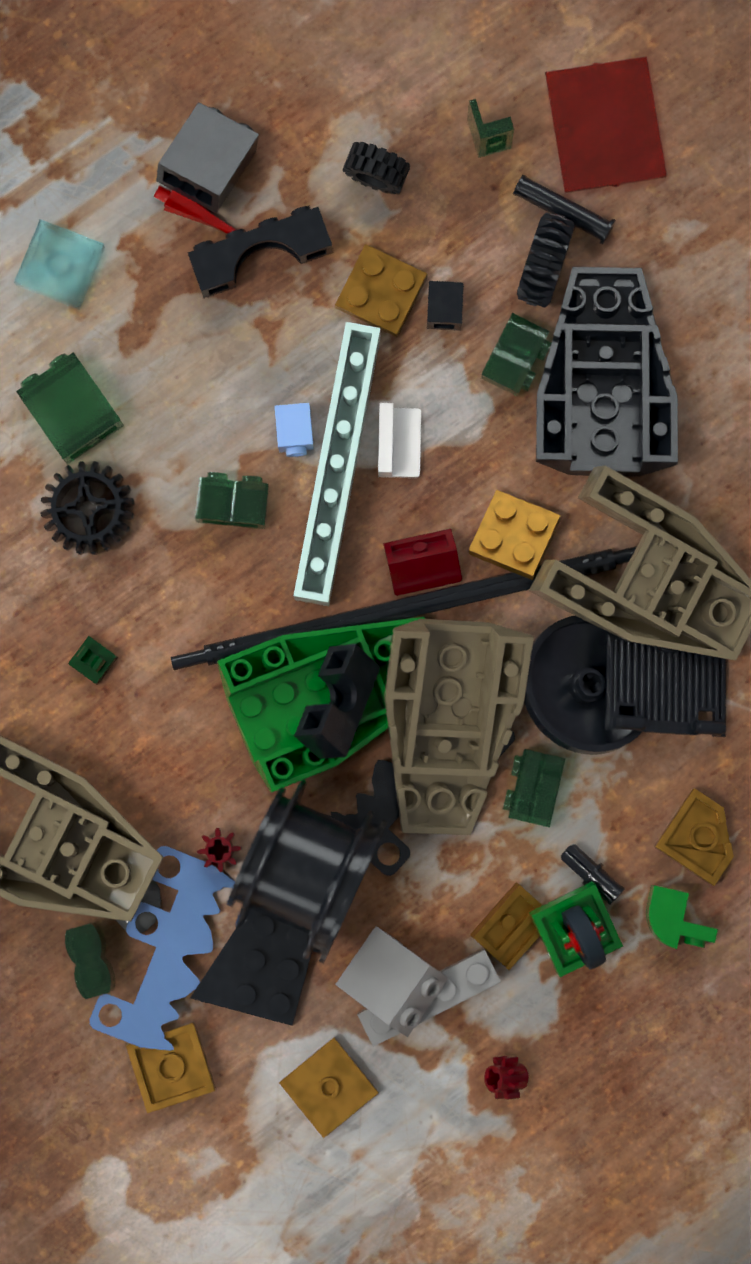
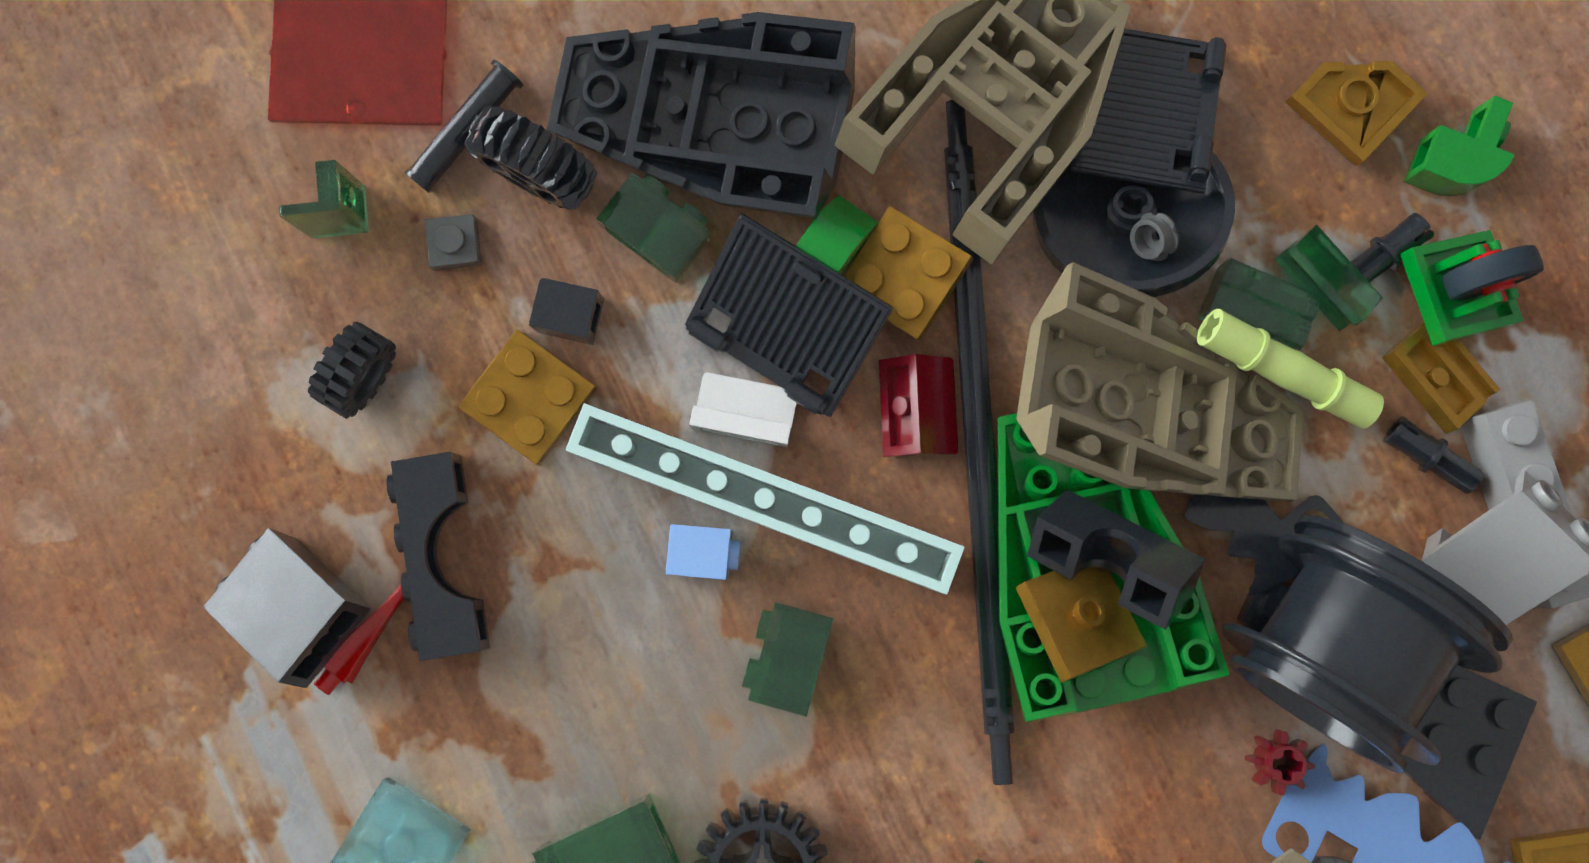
camera: 85 degrees left, 0 degrees up
none -> dark grey plate [425,214,482,271]
none -> black window [685,213,894,417]
none -> green brick [796,195,878,280]
none -> pearl gold plate [1016,567,1147,683]
none -> dark grey plate [1130,212,1179,261]
none -> yellowish green piece [1197,309,1384,429]
none -> clear green panel [1275,224,1383,332]
none -> black axle [1383,416,1484,494]

